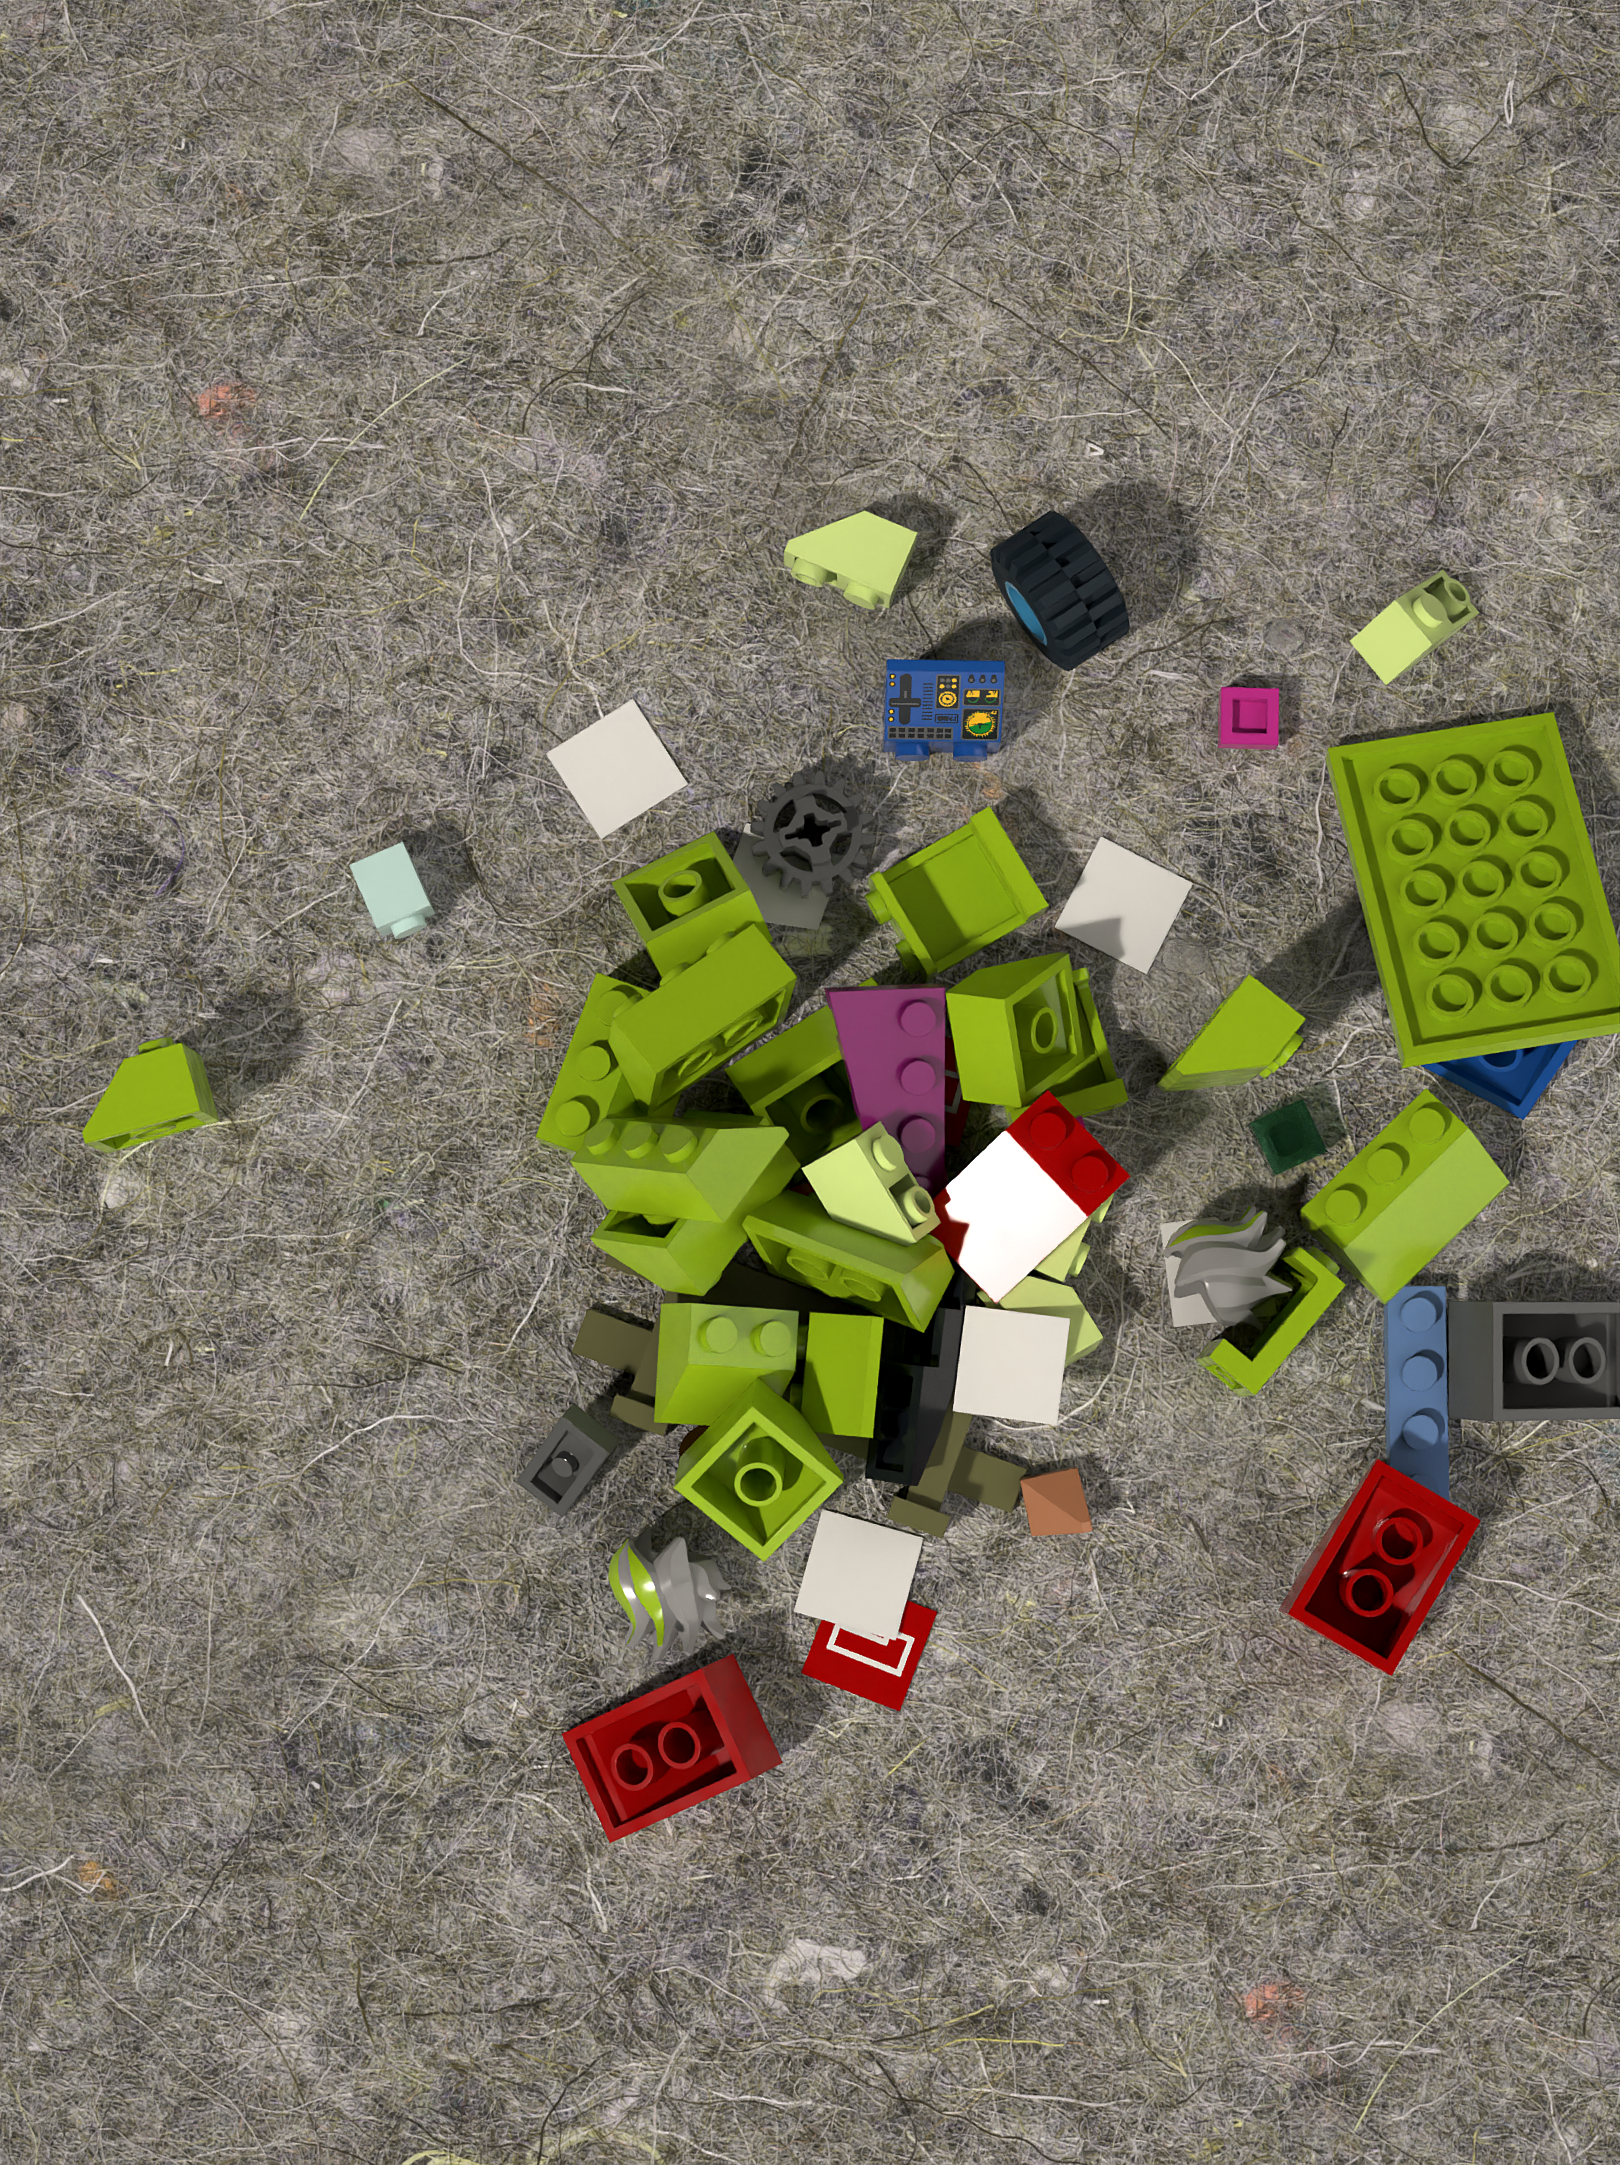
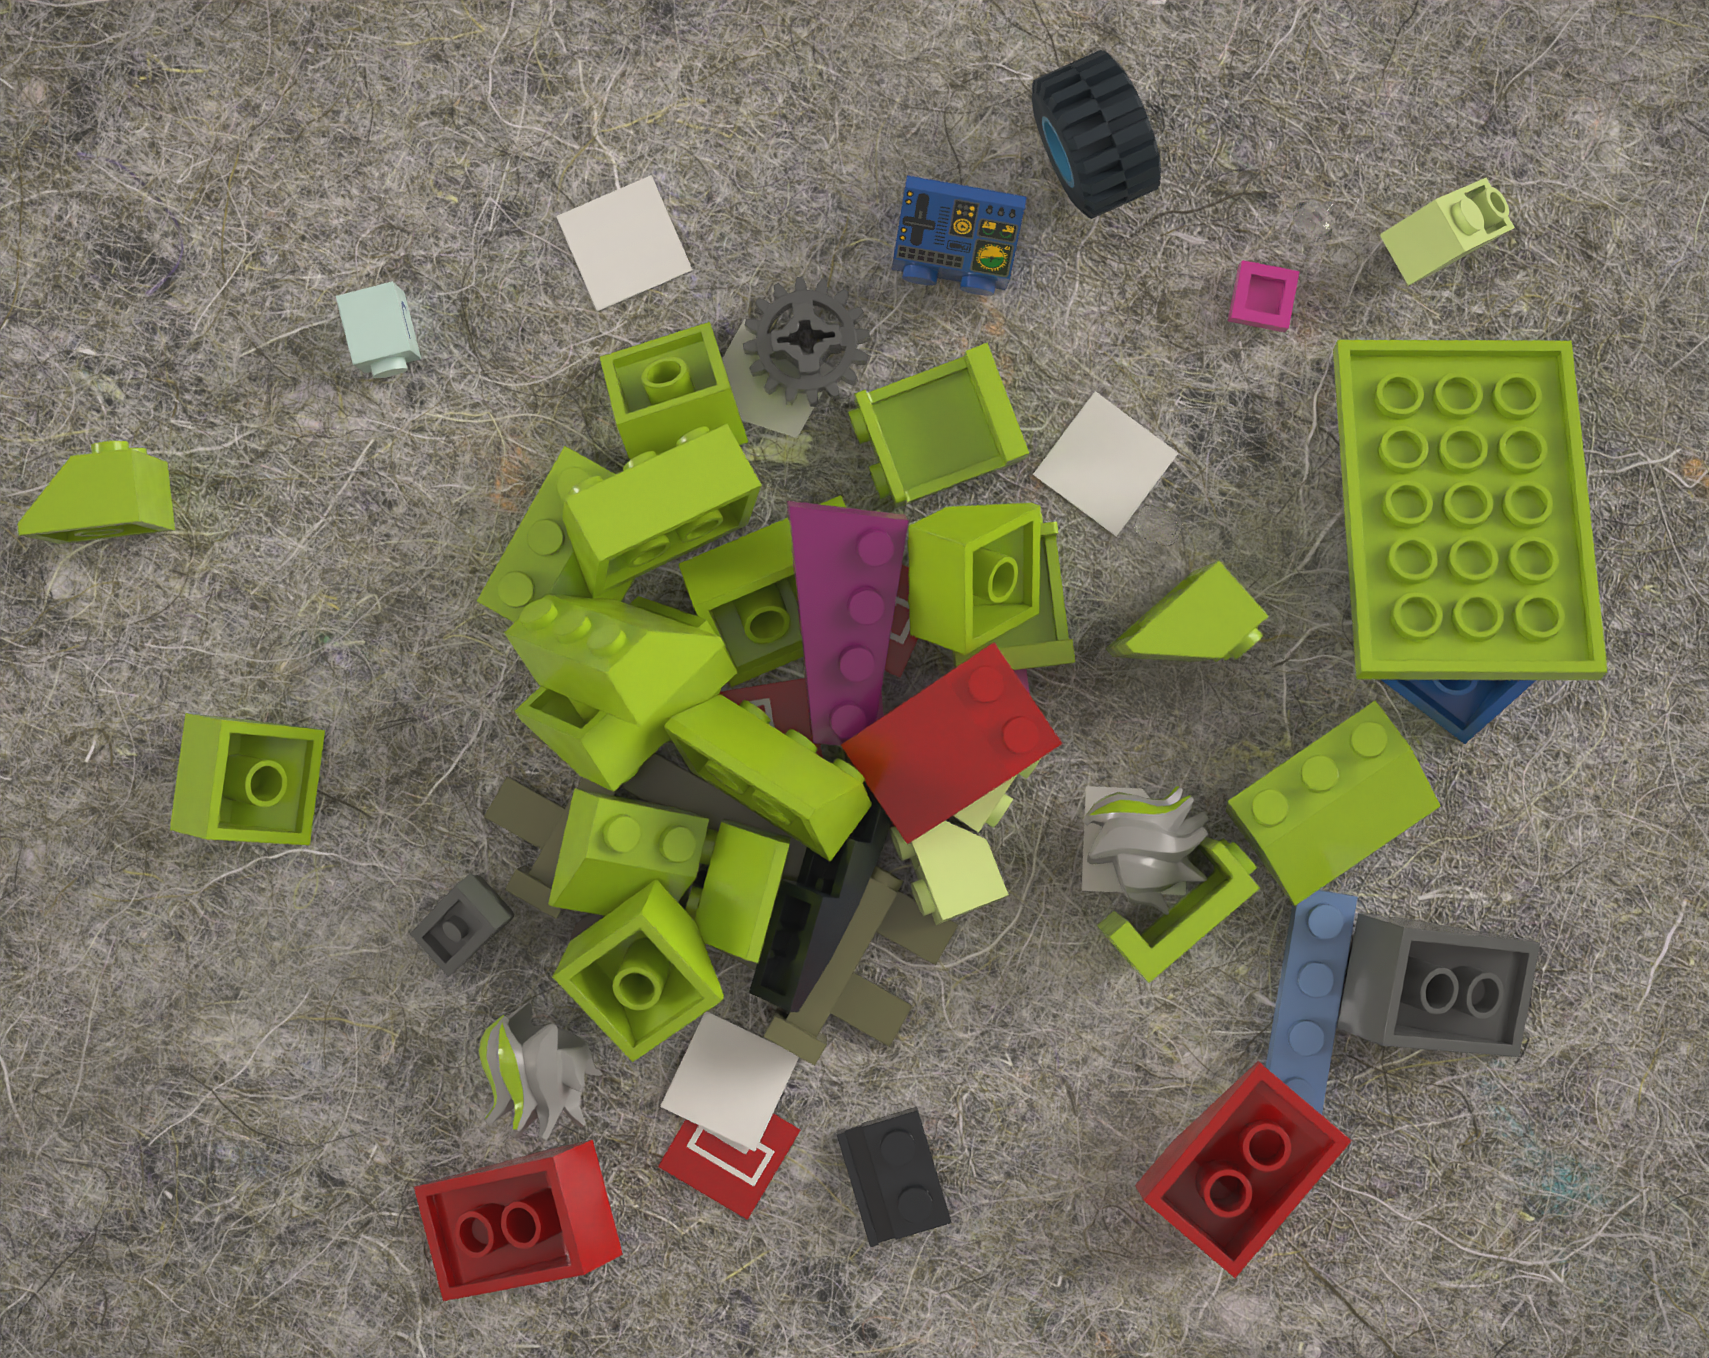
camera: 15 degrees right, 5 degrees up
yellowish green slope [784,511,917,609] -> none
yellowish green slope [802,1121,941,1247] -> none
white sticker [953,1305,1070,1425] -> none
nougat slope [1019,1466,1093,1536] -> none
clear green plate [1247,1099,1328,1177] -> none
none -> lime slope [170,713,325,846]
none -> black plate [836,1107,952,1248]

